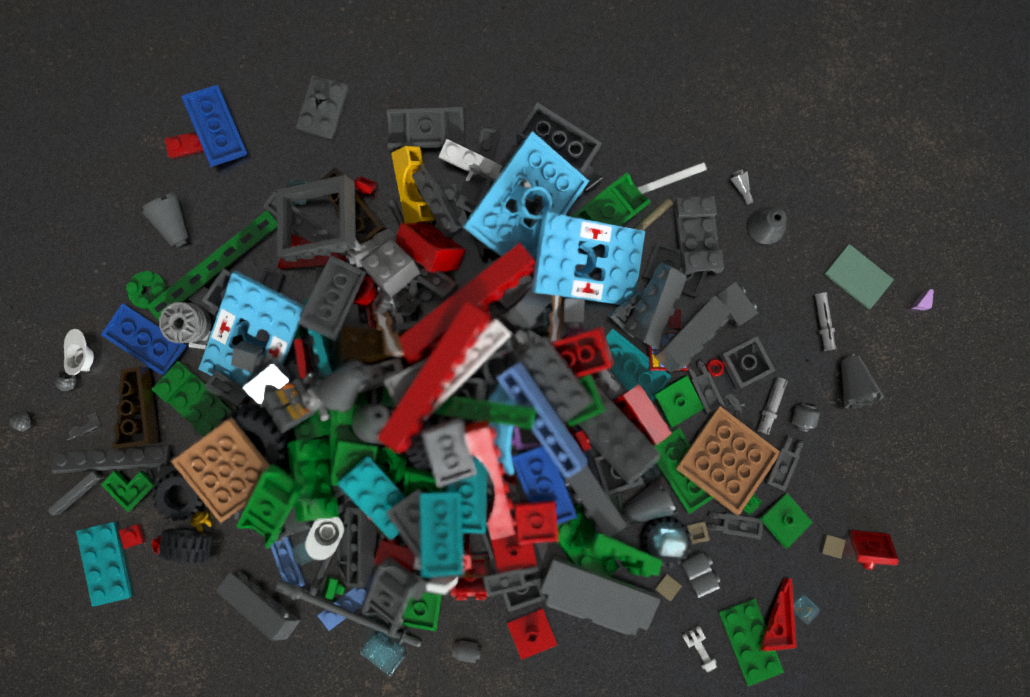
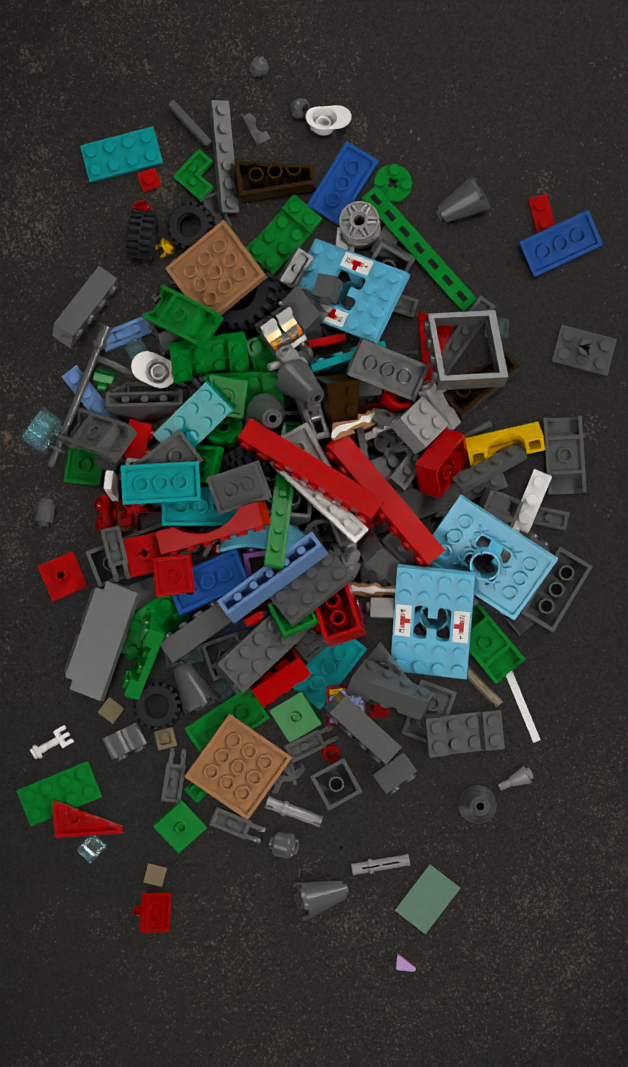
camera: 90 degrees right, 0 degrees up
red plate [354,176,378,194] -> none
clear light blue brick [653,526,687,557] -> none

